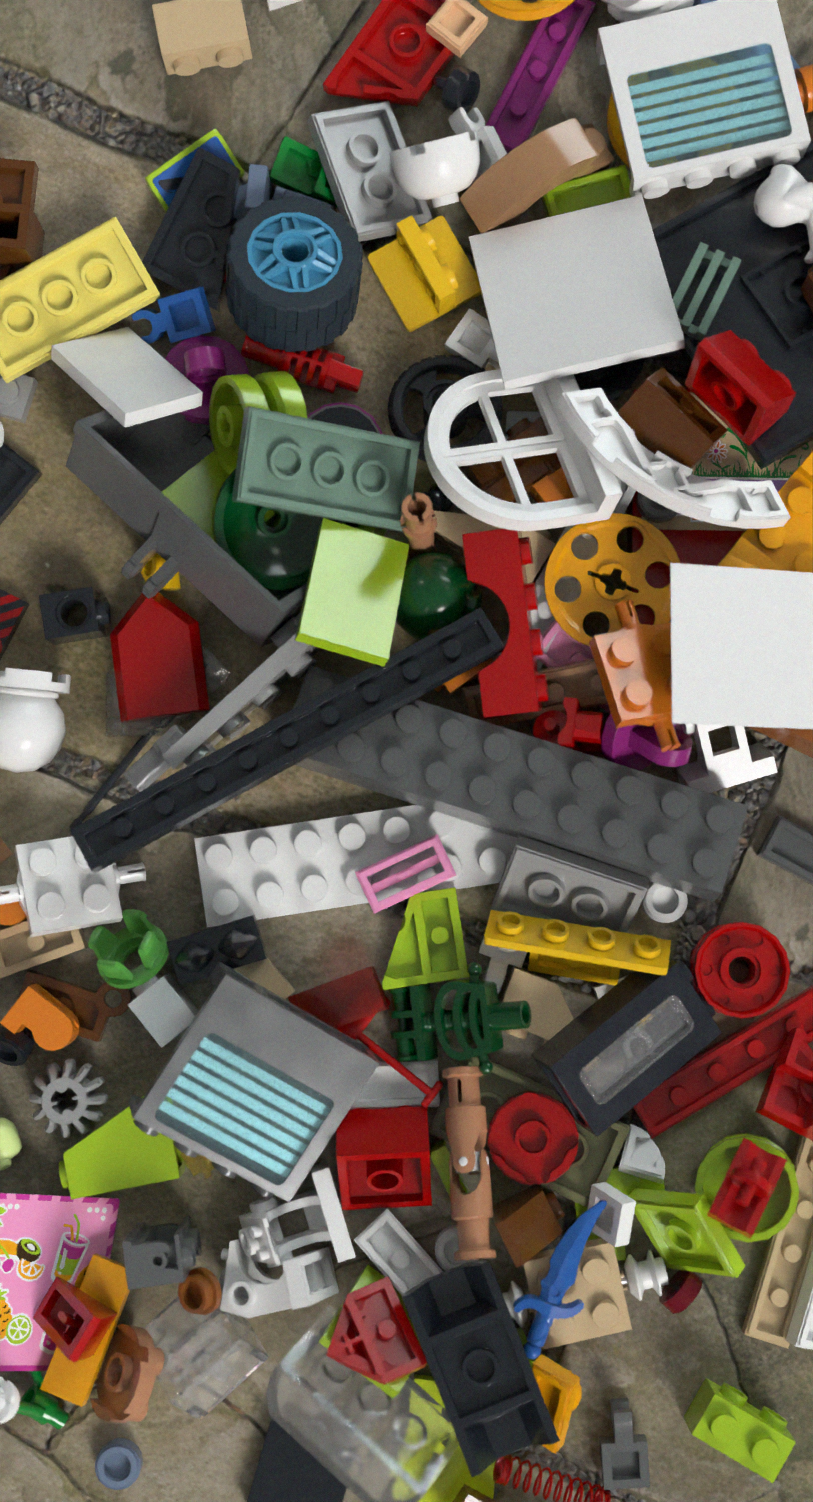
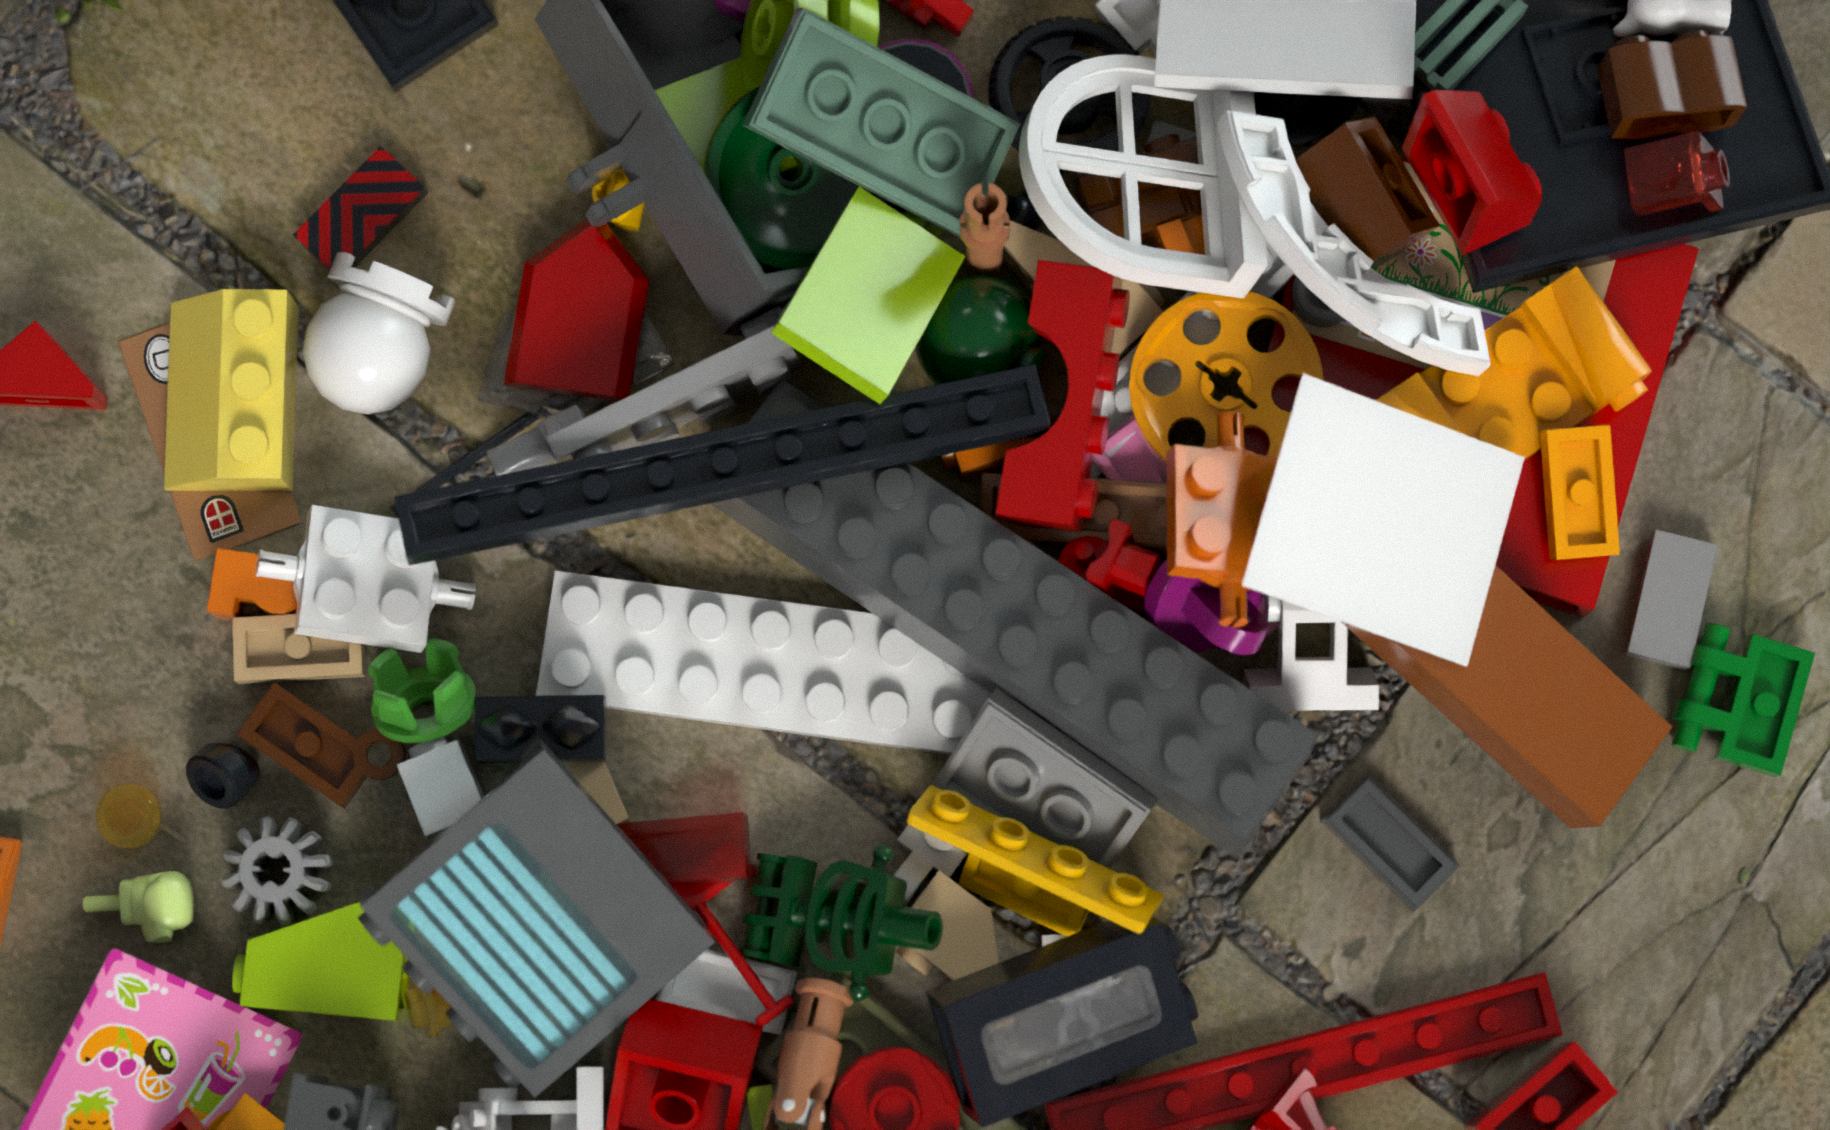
camera: 15 degrees right, 5 degrees down
orange leg [0,983,80,1051] -> none
black brick [39,587,111,645] -> none
bright pink tile [355,834,456,914] -> none
lime wing [382,887,469,990] -> none
white tile [641,882,688,923] -> none
red wheel [688,922,790,1018] -> none

